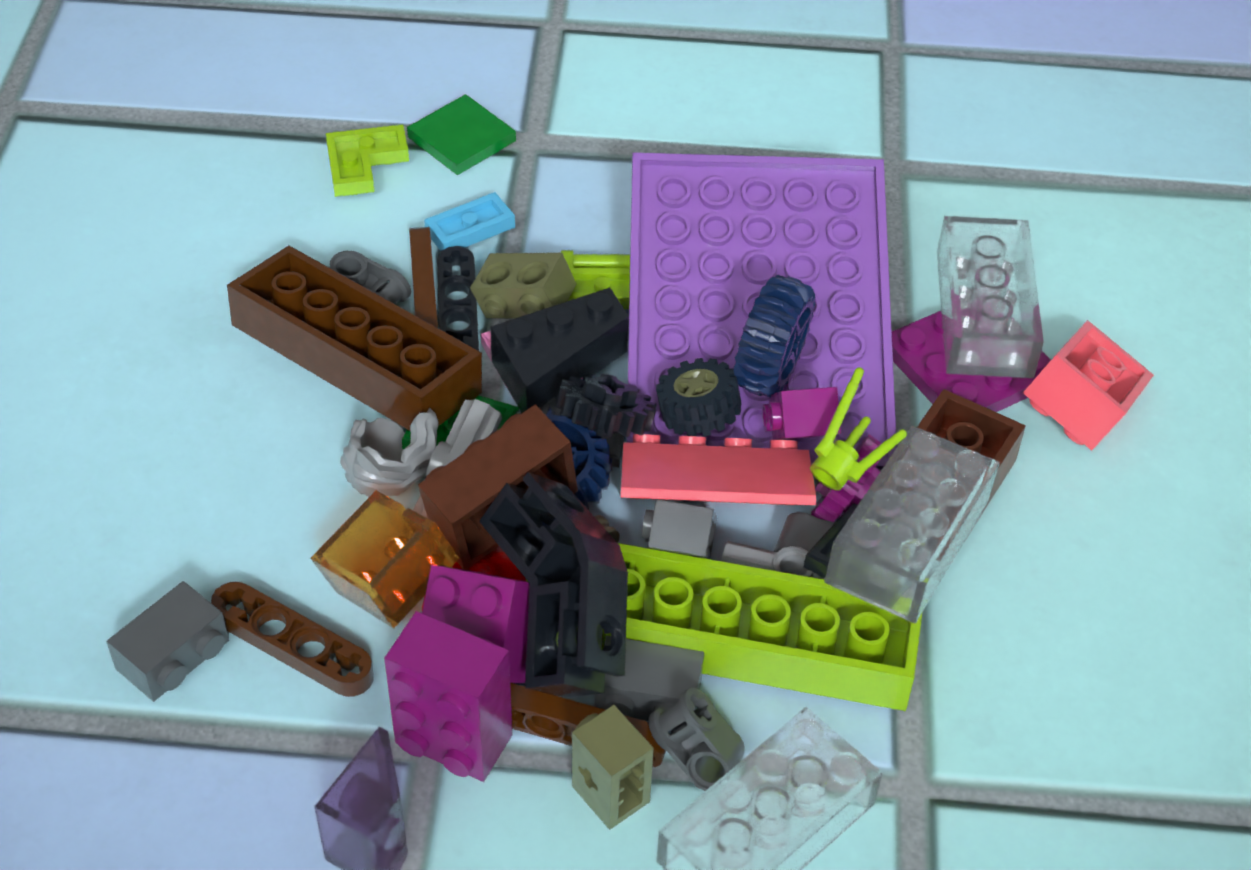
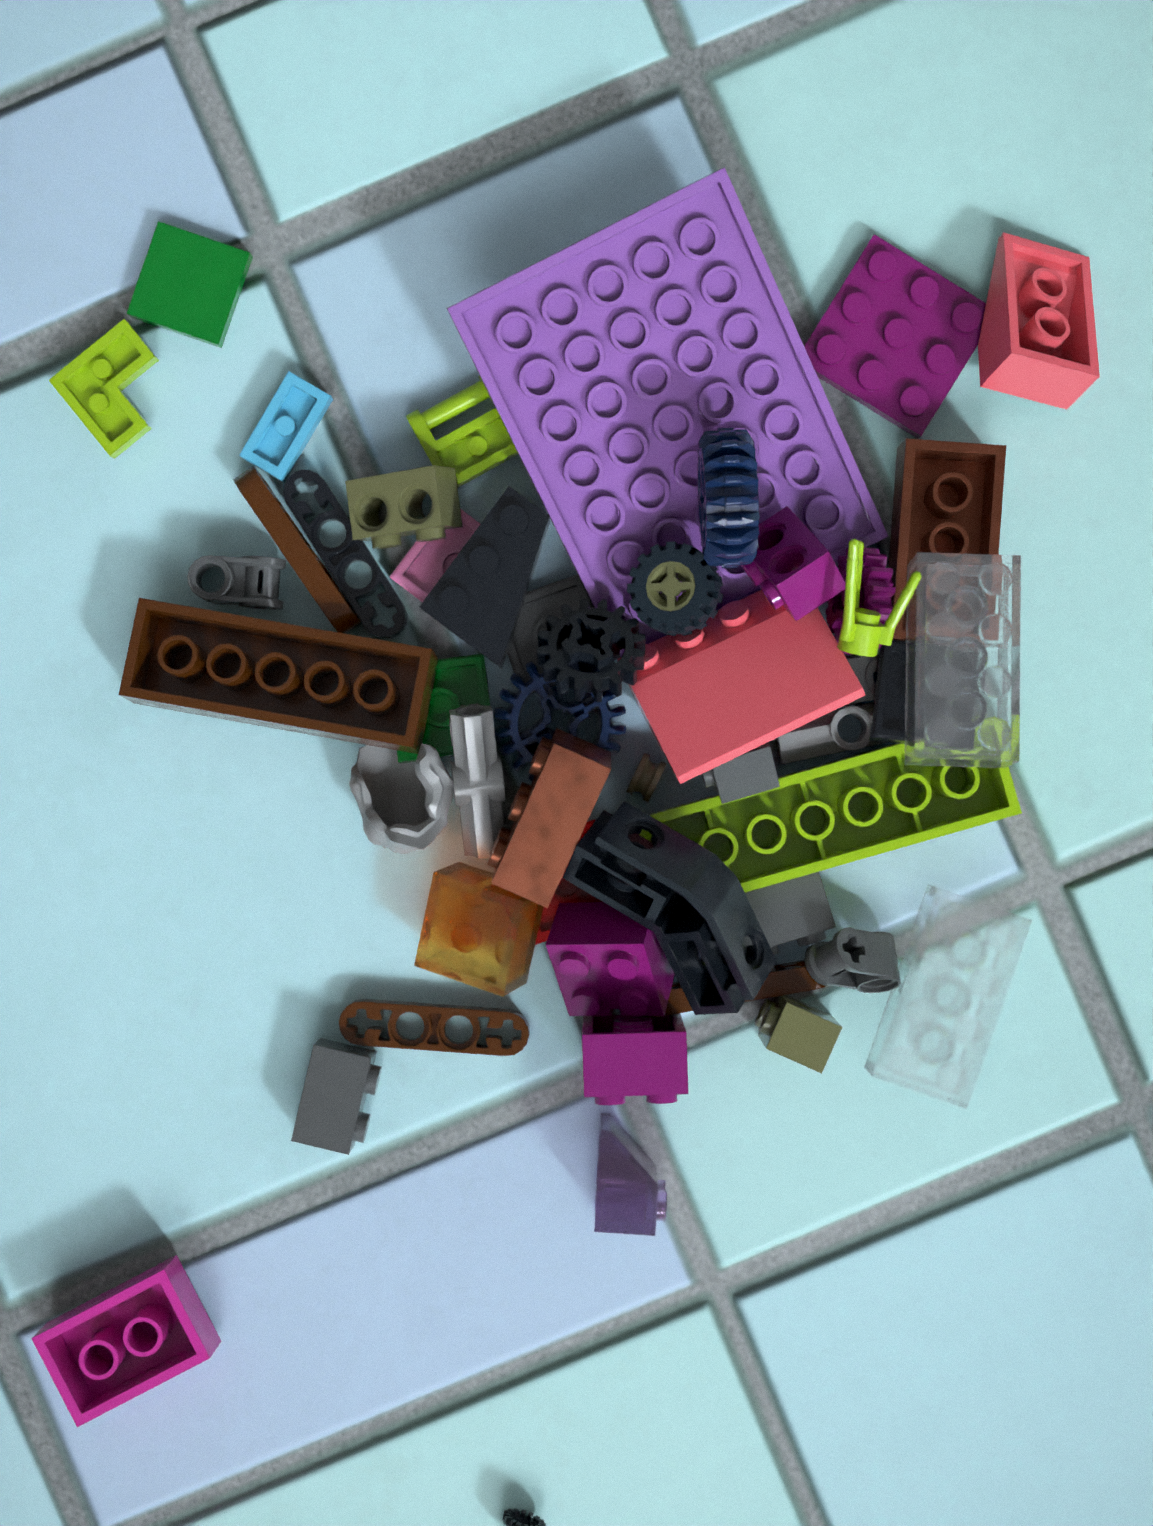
camera: 25 degrees left, 40 degrees up
clear brick [937,216,1044,378] -> none

